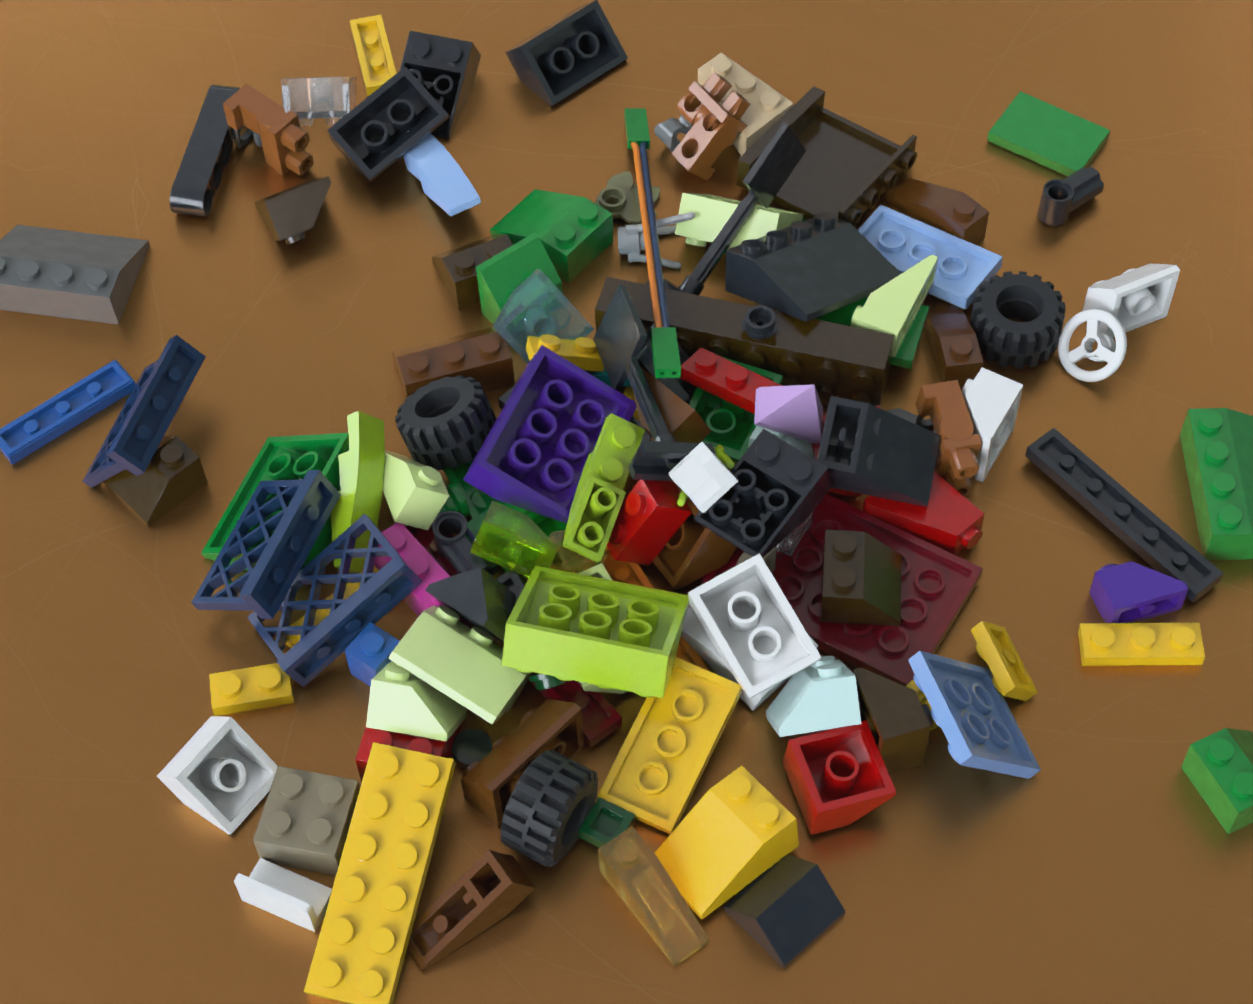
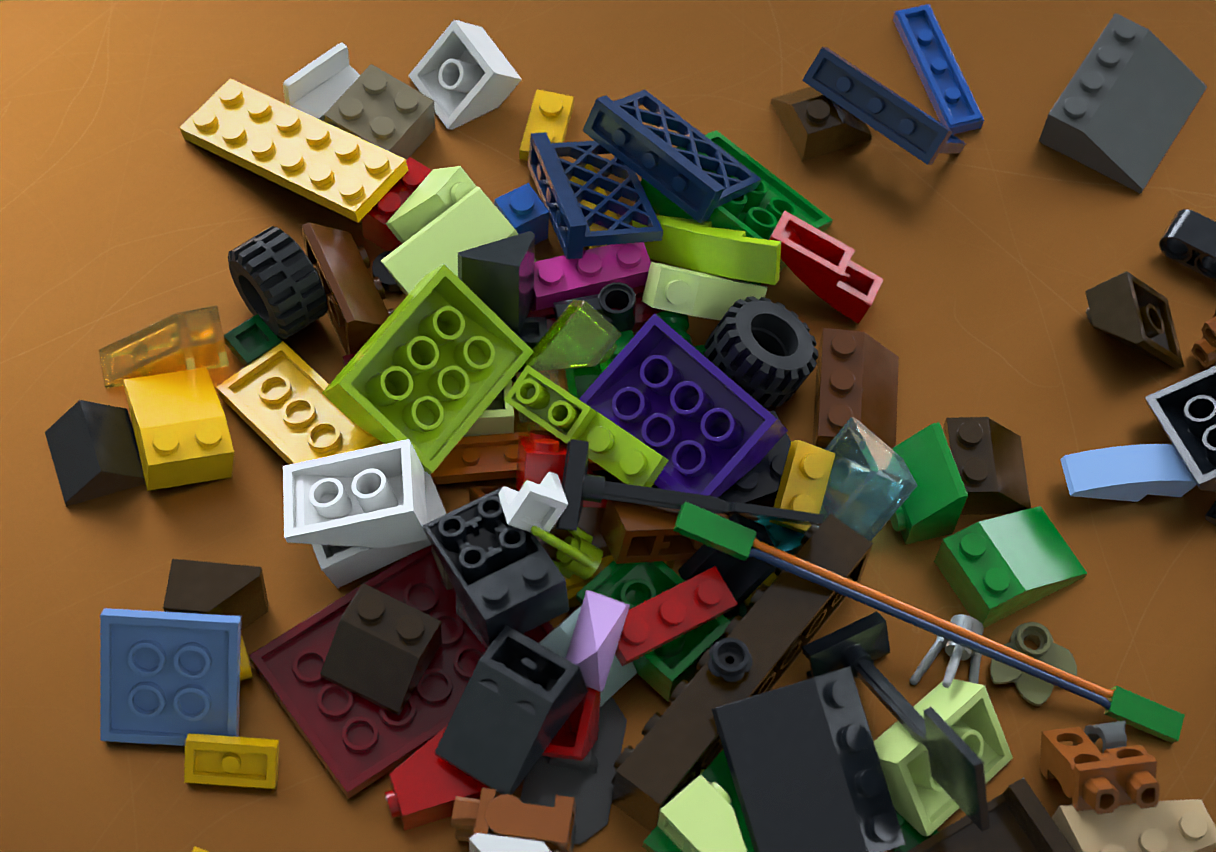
camera: 105 degrees right, 5 degrees up
reddish brown slope [407,850,536,970] -> none
light aqua slope [766,656,862,737] -> none
red slope [782,720,897,835] -> none
none -> red slope [769,210,883,324]

